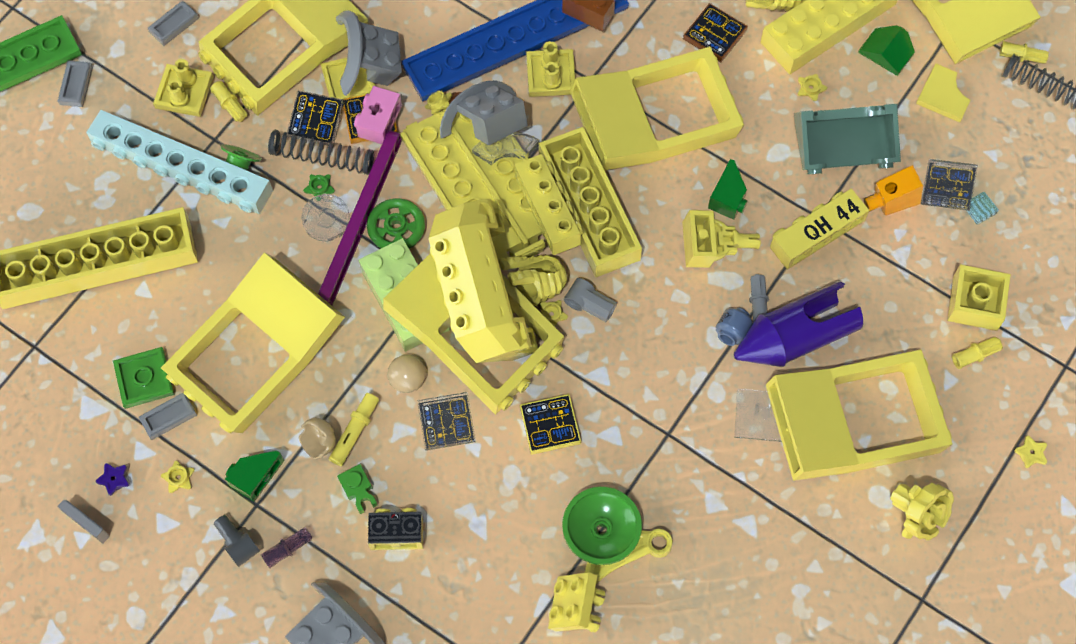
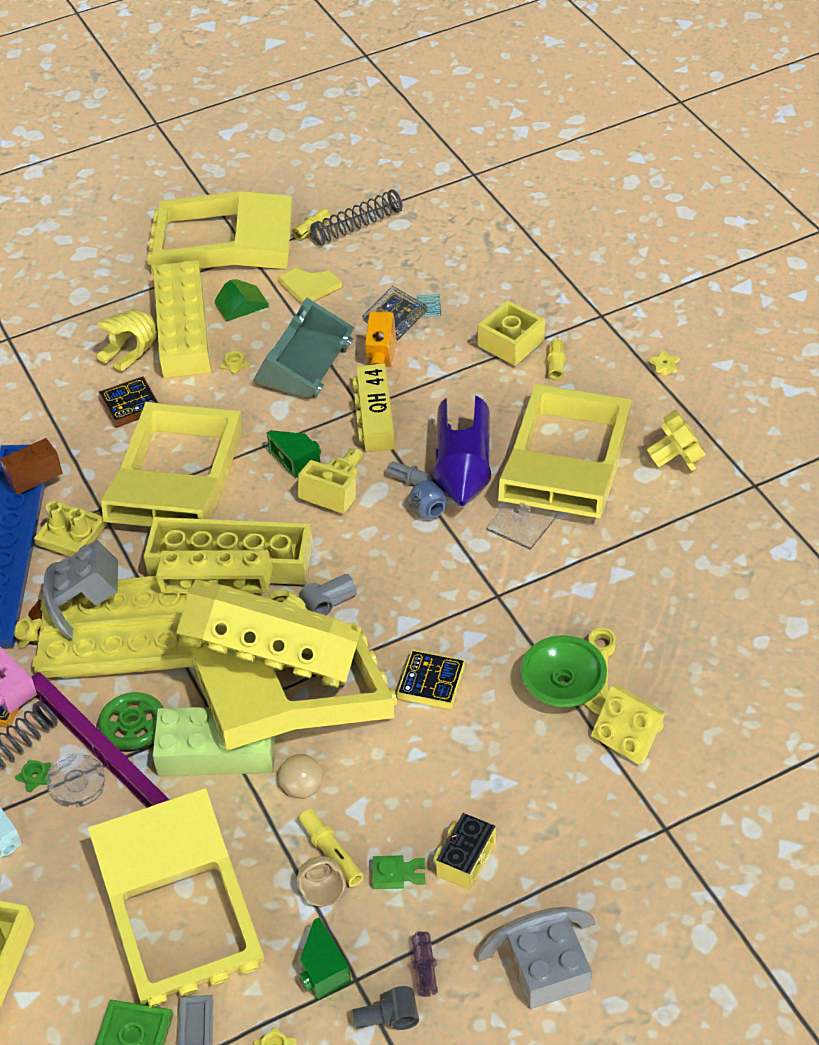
camera: 60 degrees left, 20 degrees down
clear tile [417,392,476,451] -> none
clear tile [472,132,540,165] -> none

